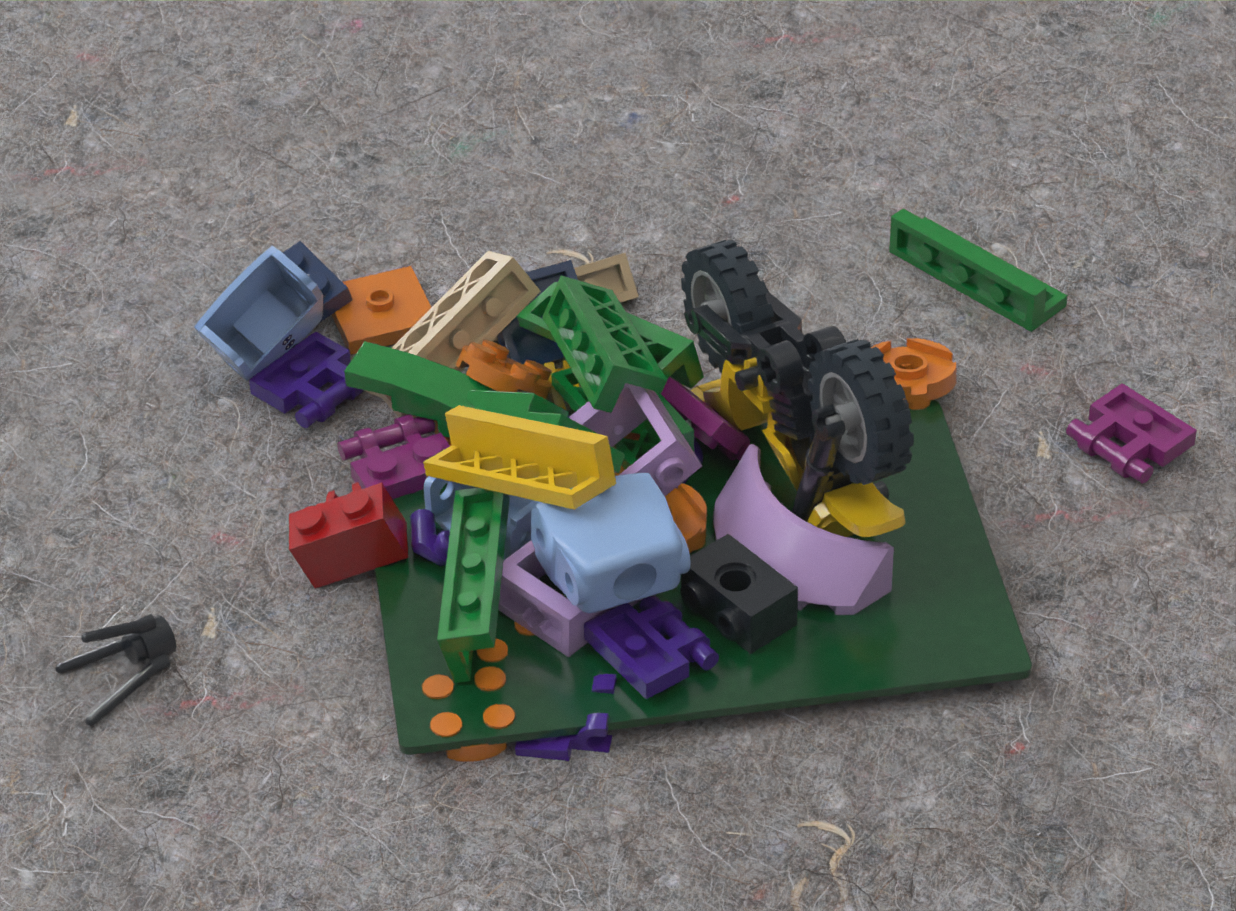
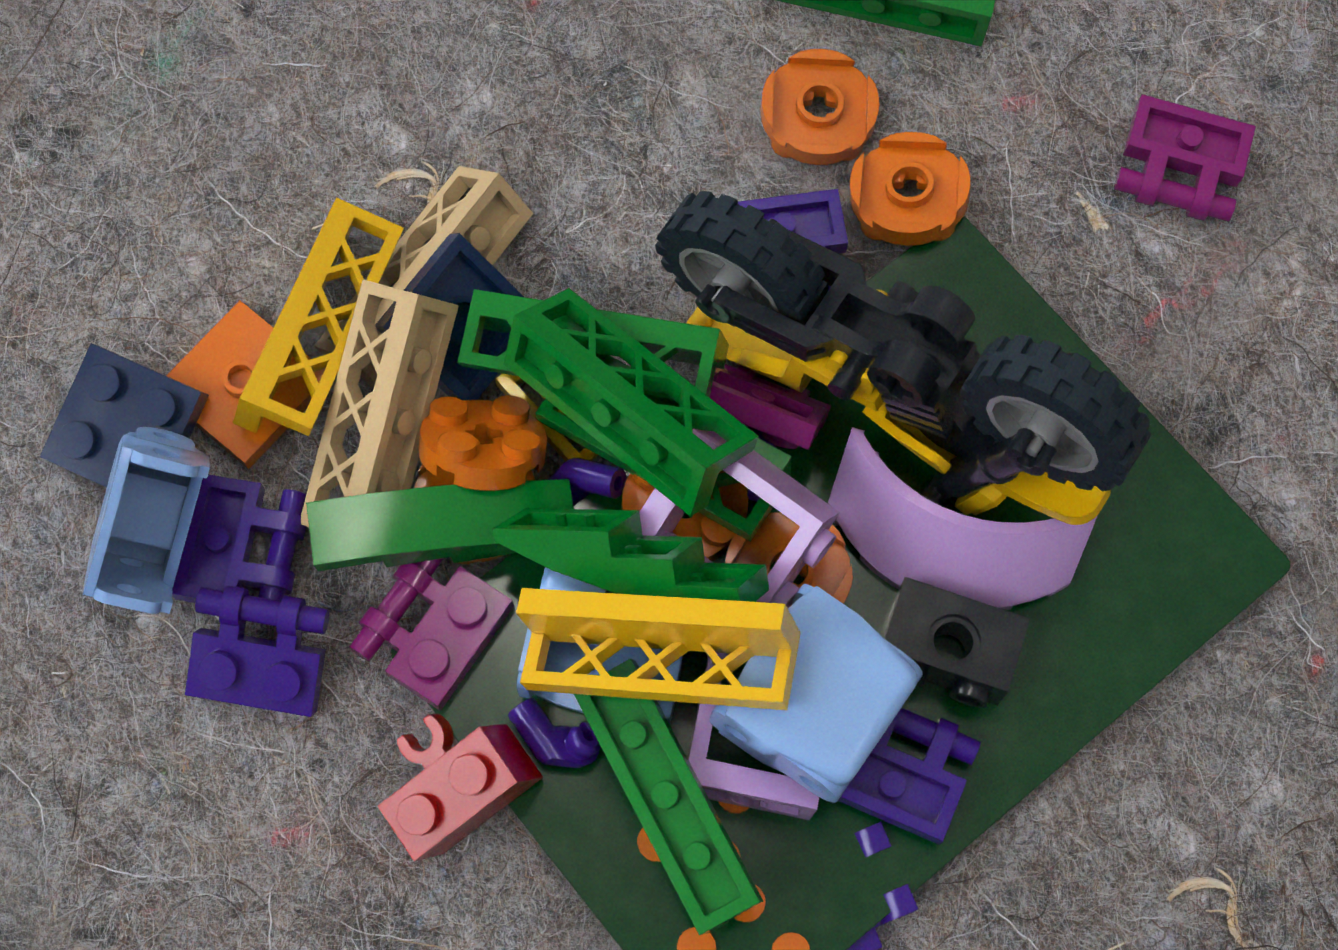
camera: 35 degrees left, 30 degrees up
none -> dark purple plate [185,586,329,717]
none -> yellow fence [233,197,404,436]
none -> orange plate [760,49,879,165]

